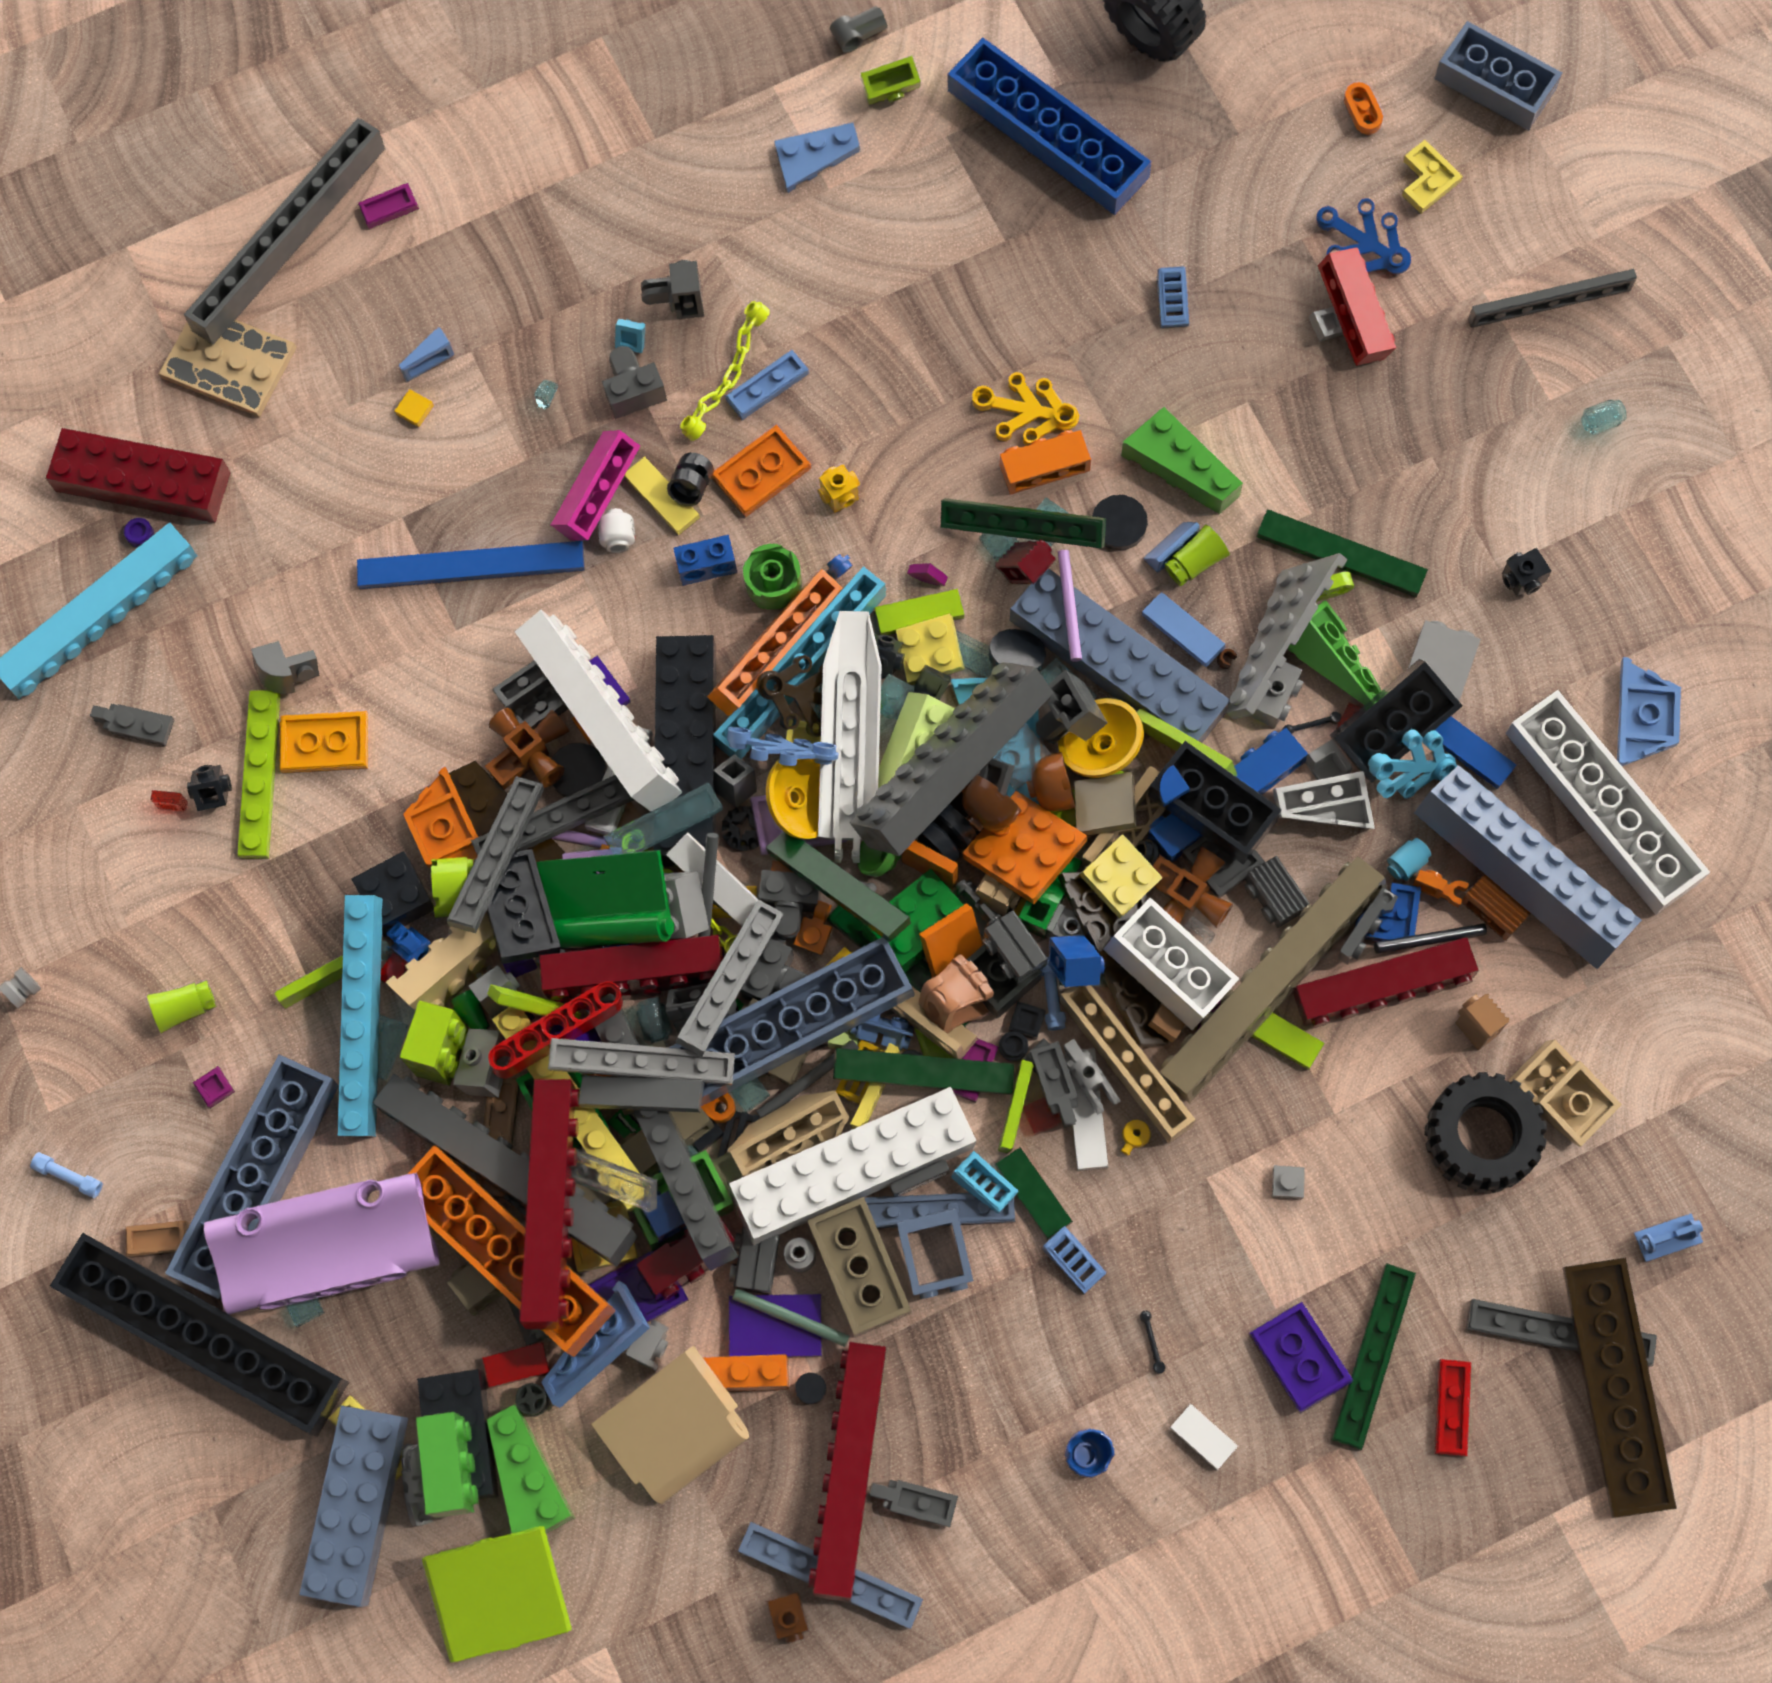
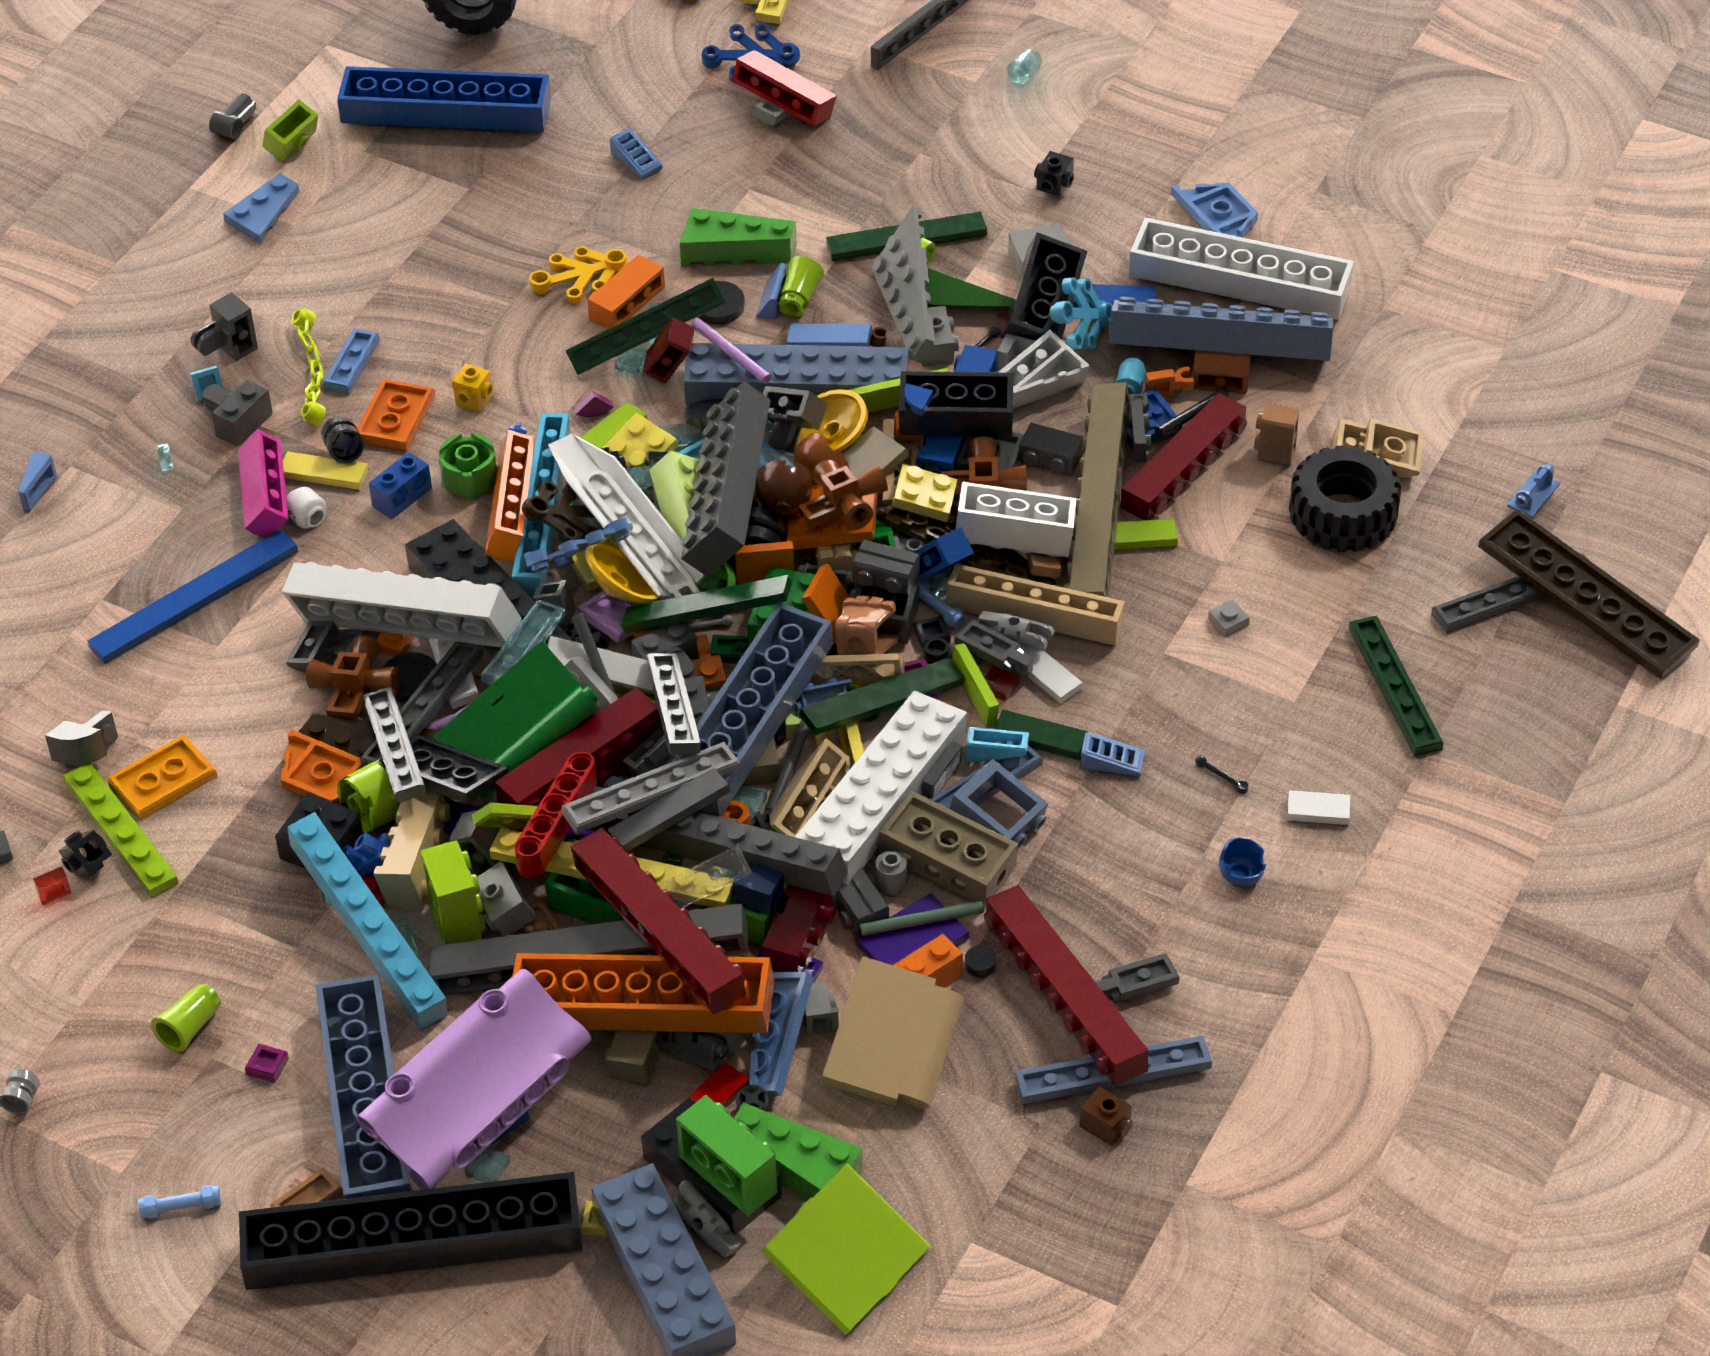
camera: 40 degrees left, 25 degrees down
lime tile [275,955,343,1009] -> none
yellow tile [394,389,434,428] -> none
yellow piece [1121,1120,1151,1156] -> none
dark purple tile [1250,1302,1353,1414] -> none
red tile [1435,1359,1471,1457] -> none
none -> dark orange brick [798,460,888,529]

